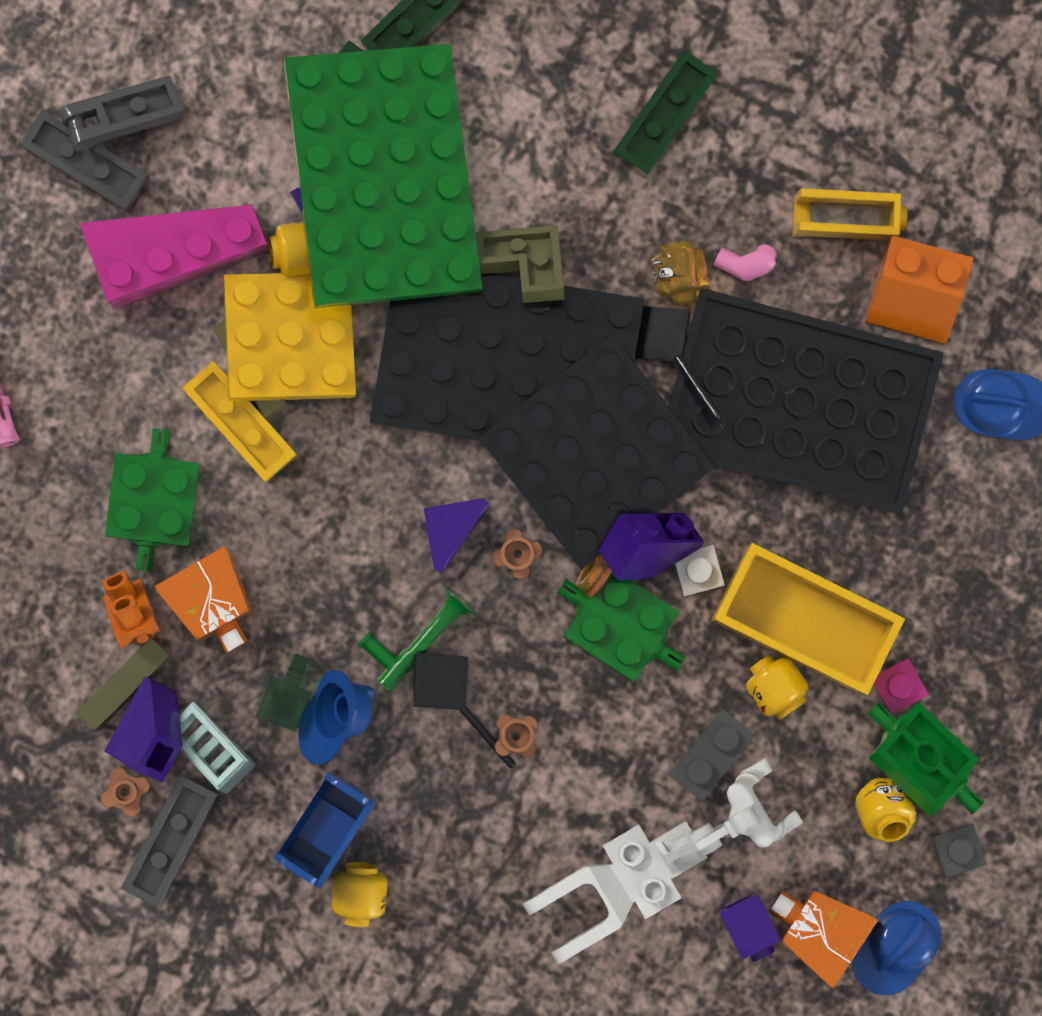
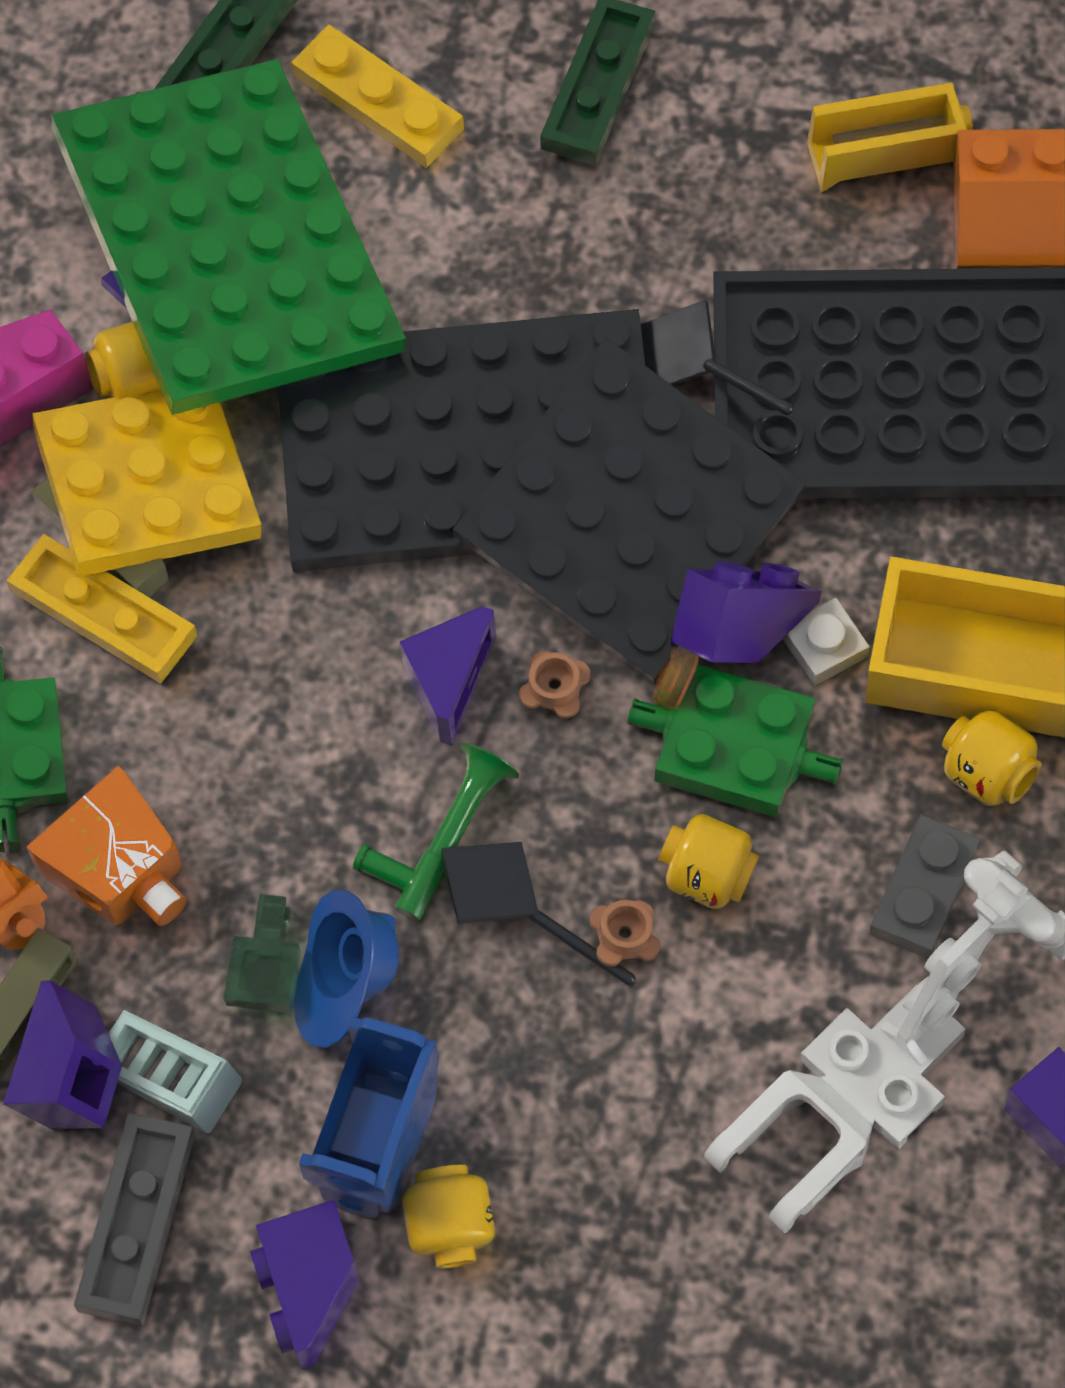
camera: 10 degrees left, 20 degrees down
nougat plate [101,768,150,817] -> none
olive plate [475,225,565,303] -> none
clear yellow head [651,240,709,304] -> none
bright pink arm [713,244,777,281] -> none
none -> dark purple slope [250,1199,359,1369]
none -> yellow plate [291,24,464,168]
none -> yellow head [658,814,759,909]

